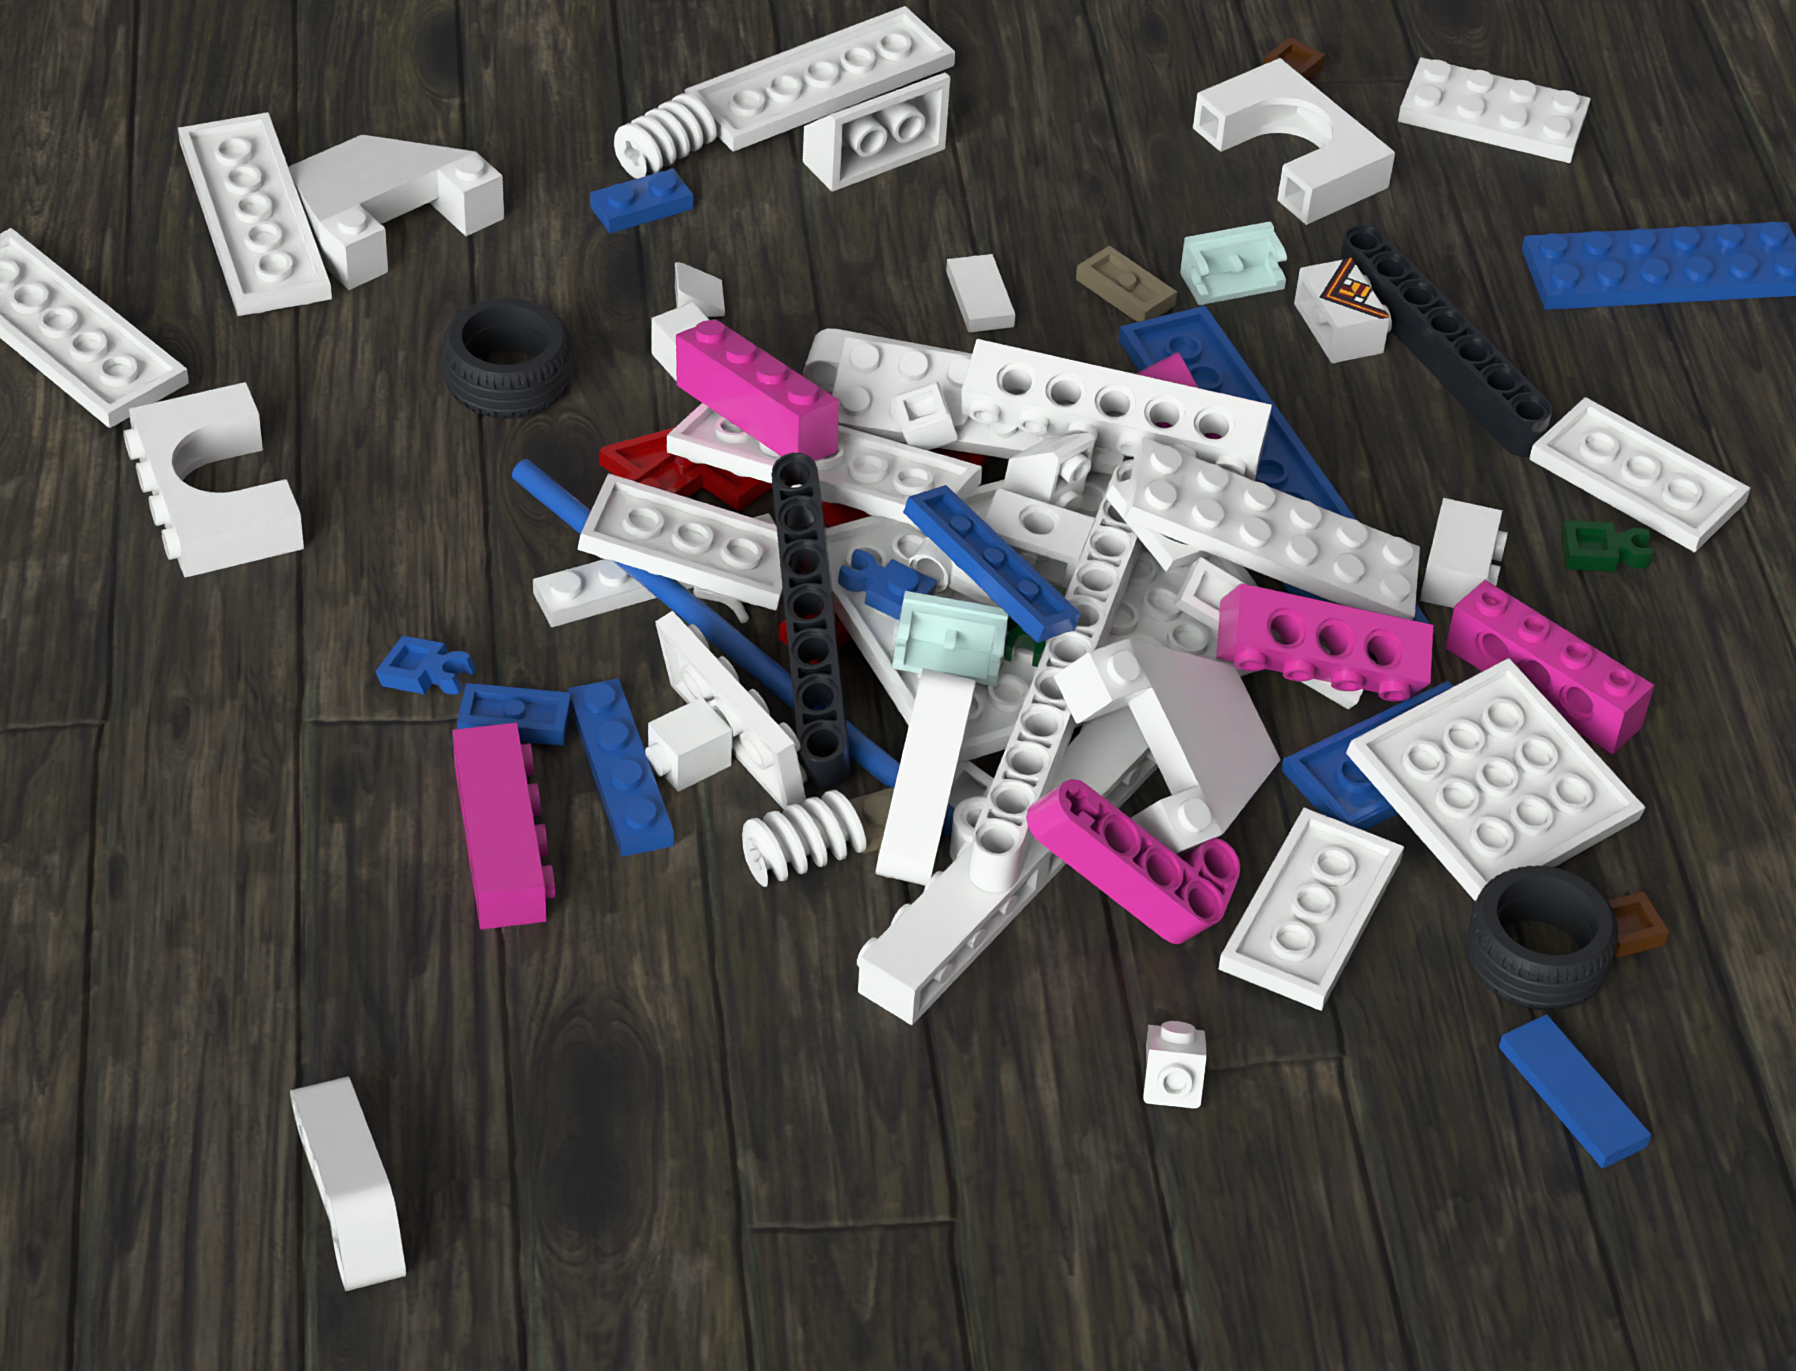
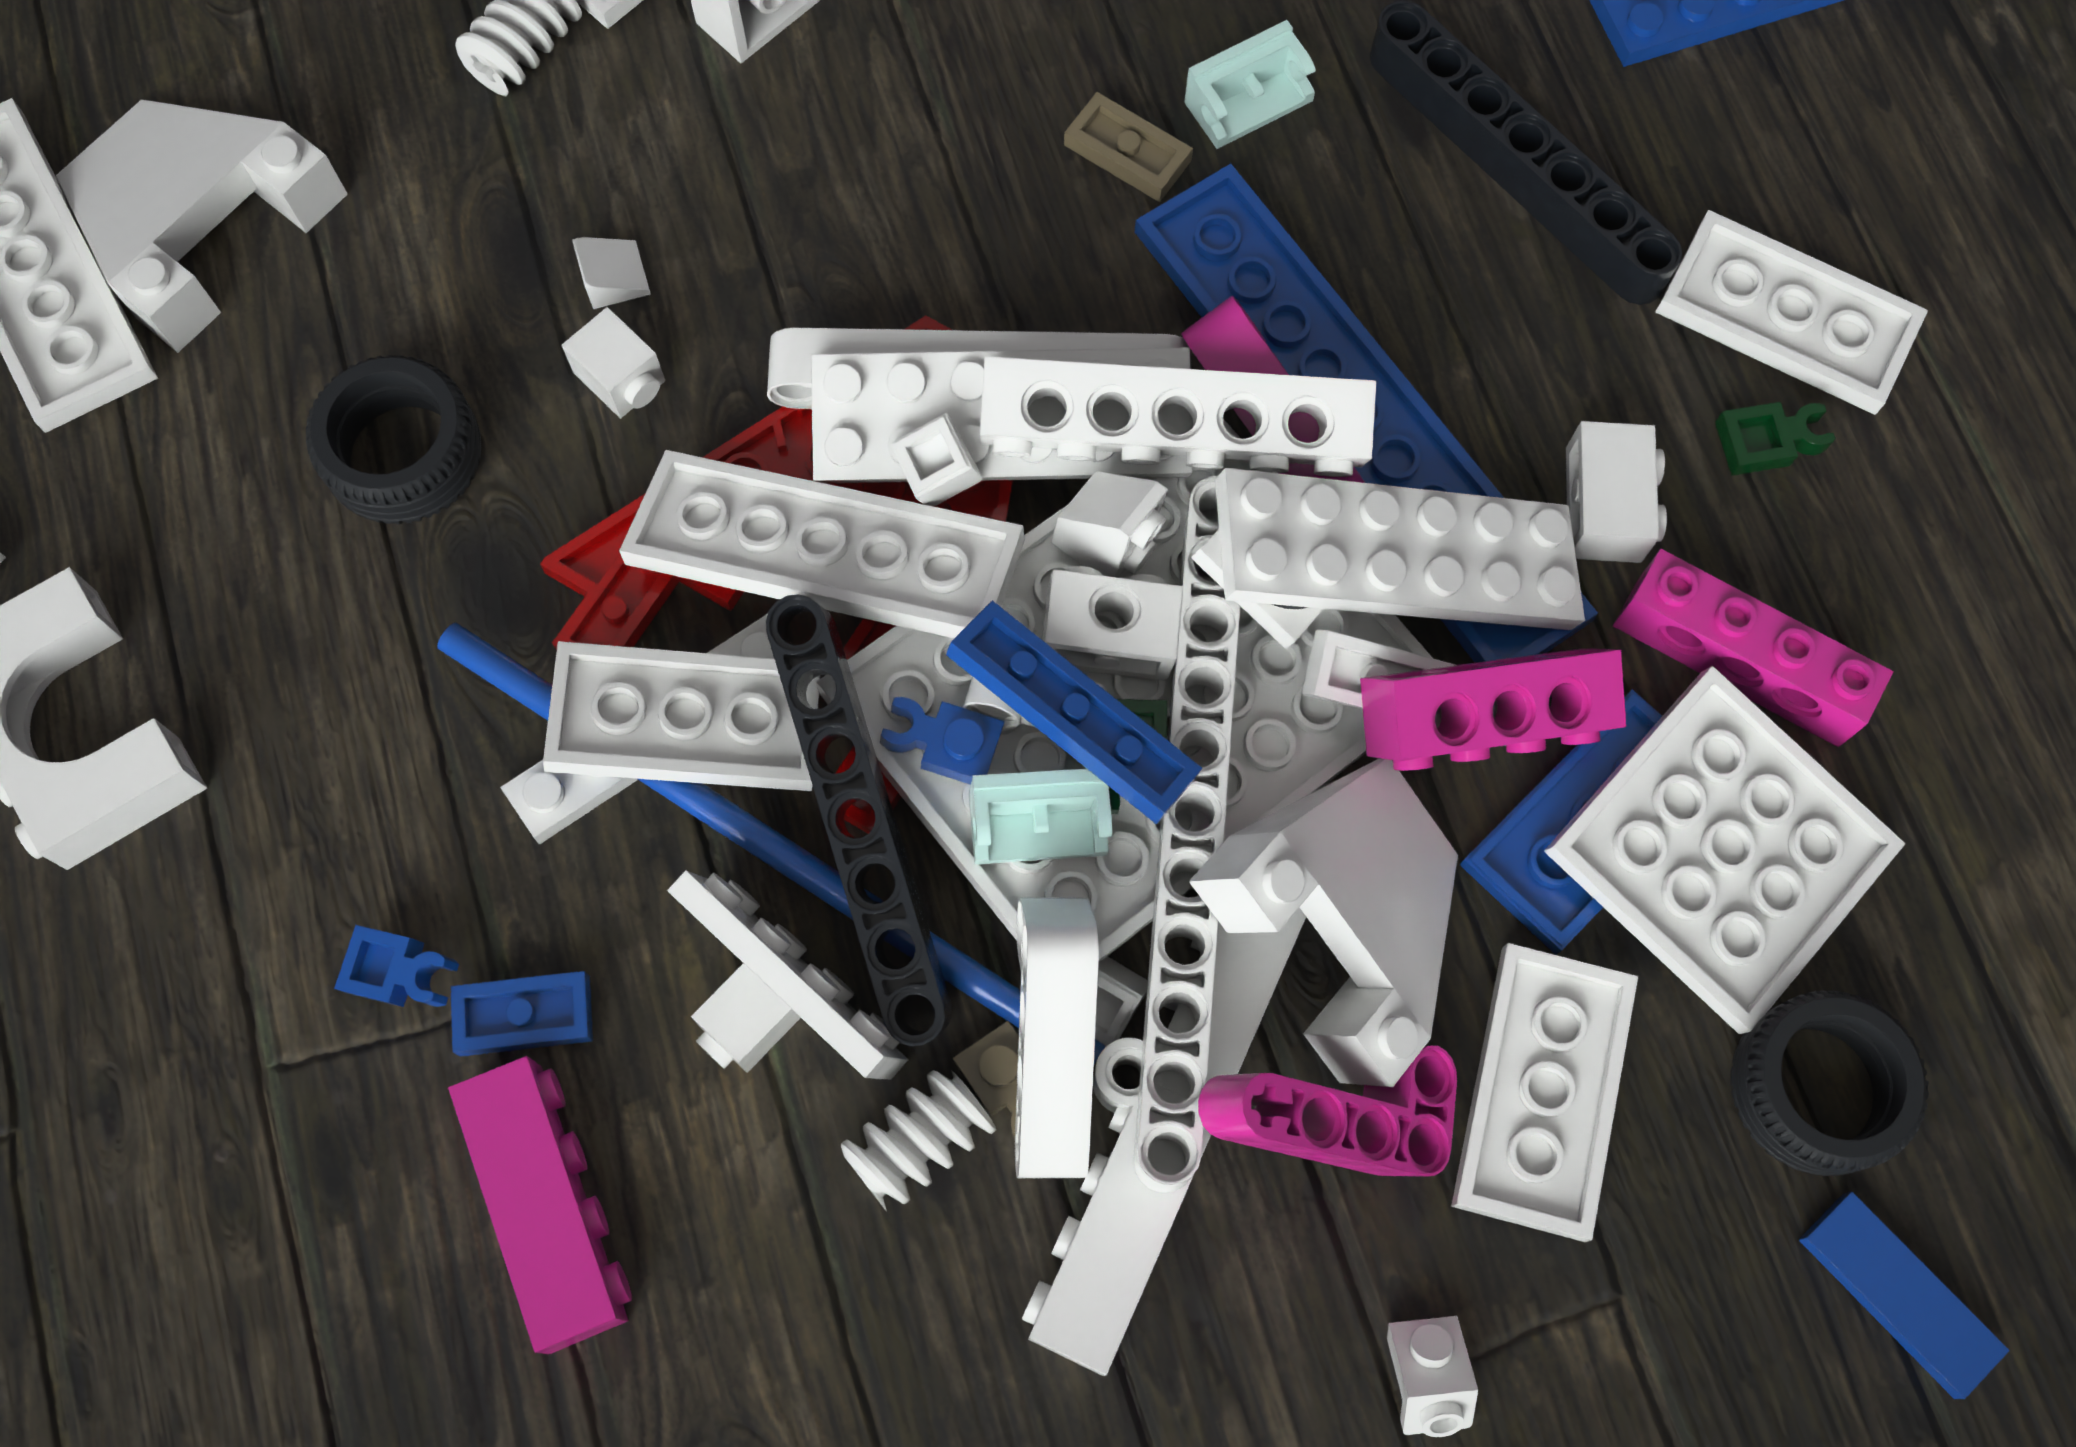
camera: 10 degrees left, 25 degrees up
blue plate [568,678,674,857] -> none
blue plate [590,168,693,234] -> none
dark pink brick [676,319,839,461] -> none
white tile [946,254,1015,332] -> none
white brick [1294,258,1392,363] -> none
reddish brown plate [1608,891,1669,958] -> none

